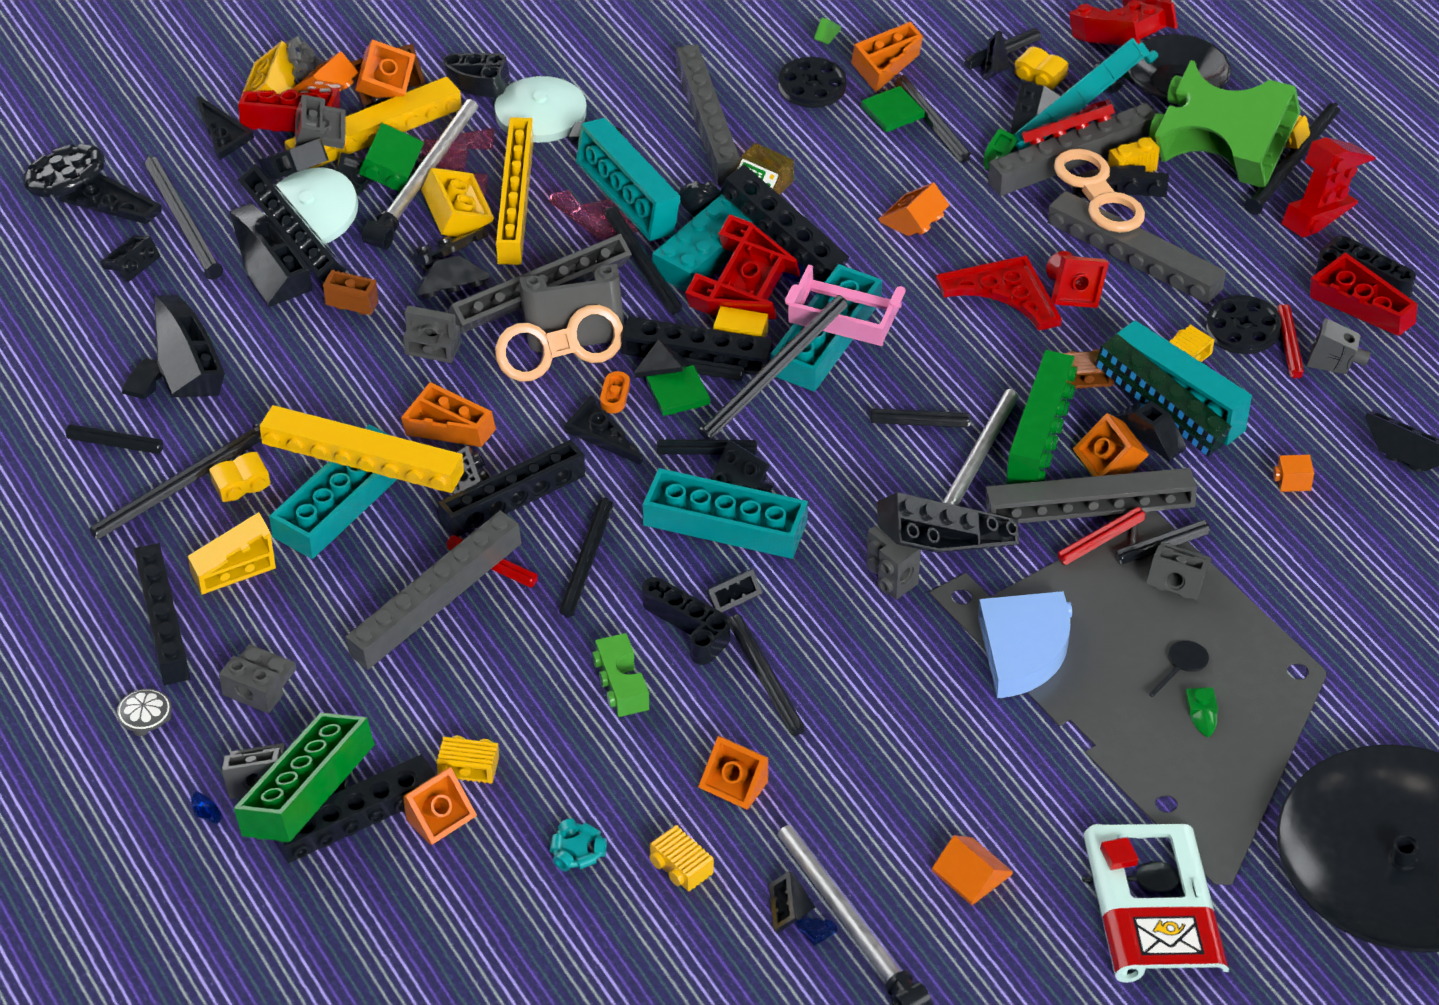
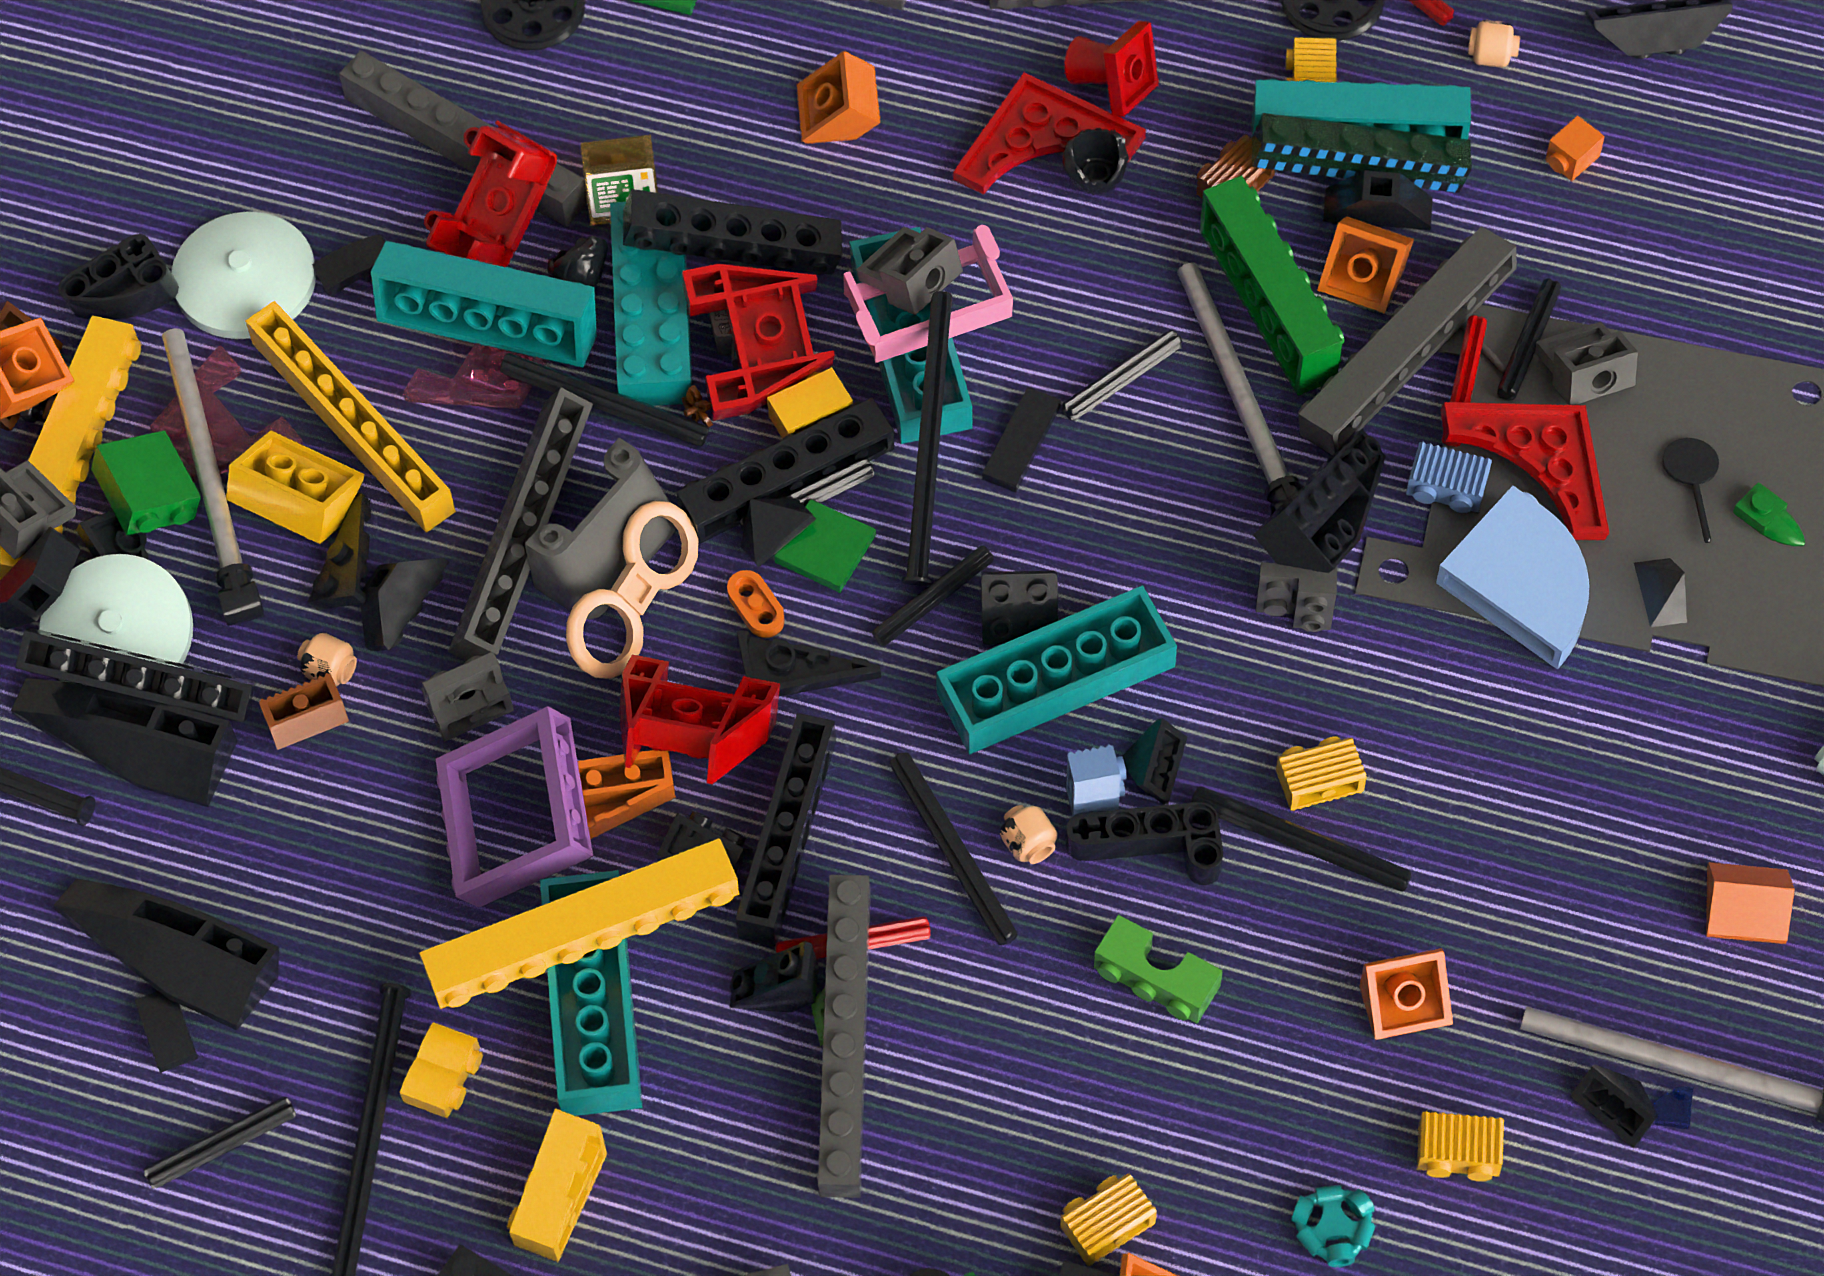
camera: 40 degrees left, 15 degrees up
none -> light nougat head [297,633,357,687]
none -> red container [424,120,557,267]
none -> medium lavender window [436,706,593,907]
none -> red wedge [619,654,780,784]
none -> reddish brown plant [681,385,713,427]
none -> black slope [729,941,819,1013]
none -> dark grey brick [856,226,963,315]
none -> black tile [982,387,1061,492]
none -> light nougat head [999,805,1058,864]
none -> black hair [1061,128,1129,195]
none -> medium blue brick [1066,744,1126,816]
none -> yellow brick [1276,736,1366,811]
none -> medium blue brick [1406,442,1492,513]
none -> red plate [1440,402,1609,540]
none -> light nougat head [1468,20,1520,67]
none -> black slope [1634,558,1687,627]

